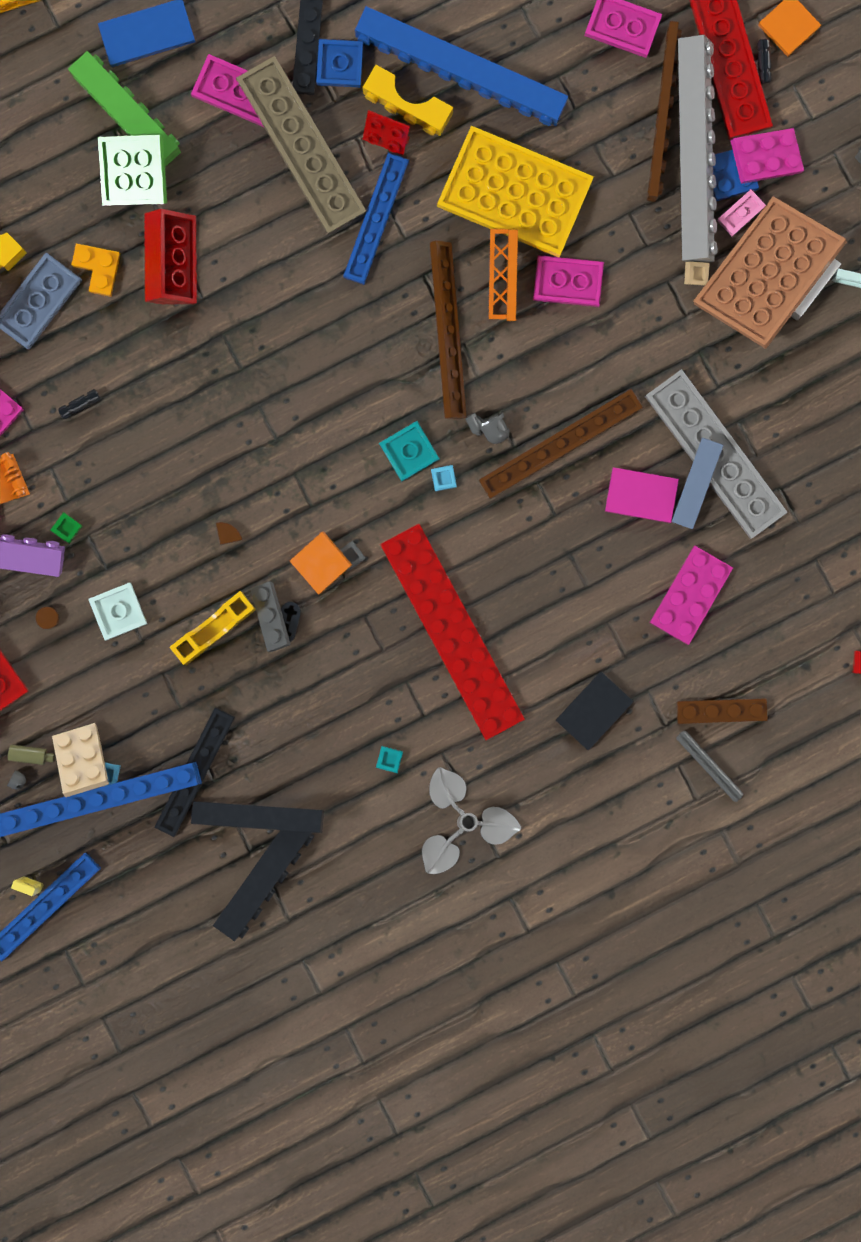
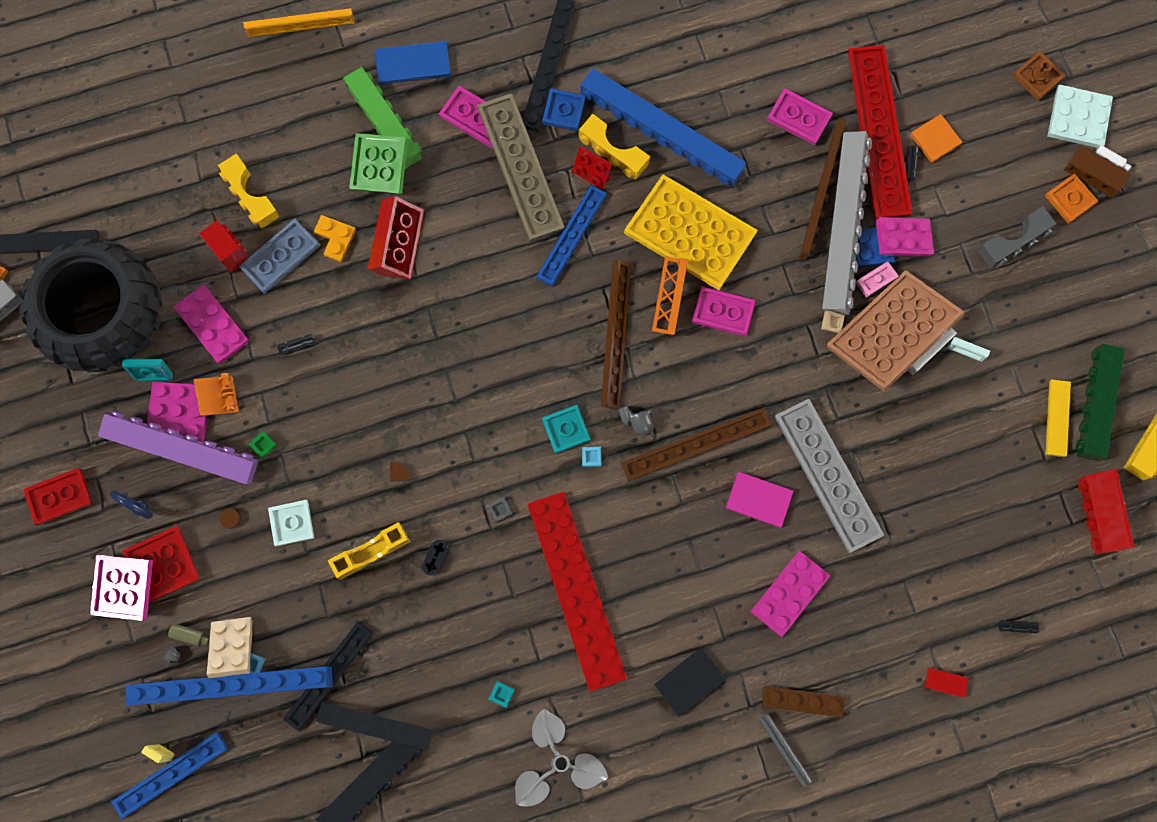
camera: 10 degrees right, 10 degrees down
dark grey plate [250,581,291,652] -> none
orange tile [290,531,352,595] -> none
sand blue tile [672,437,724,529] -> none

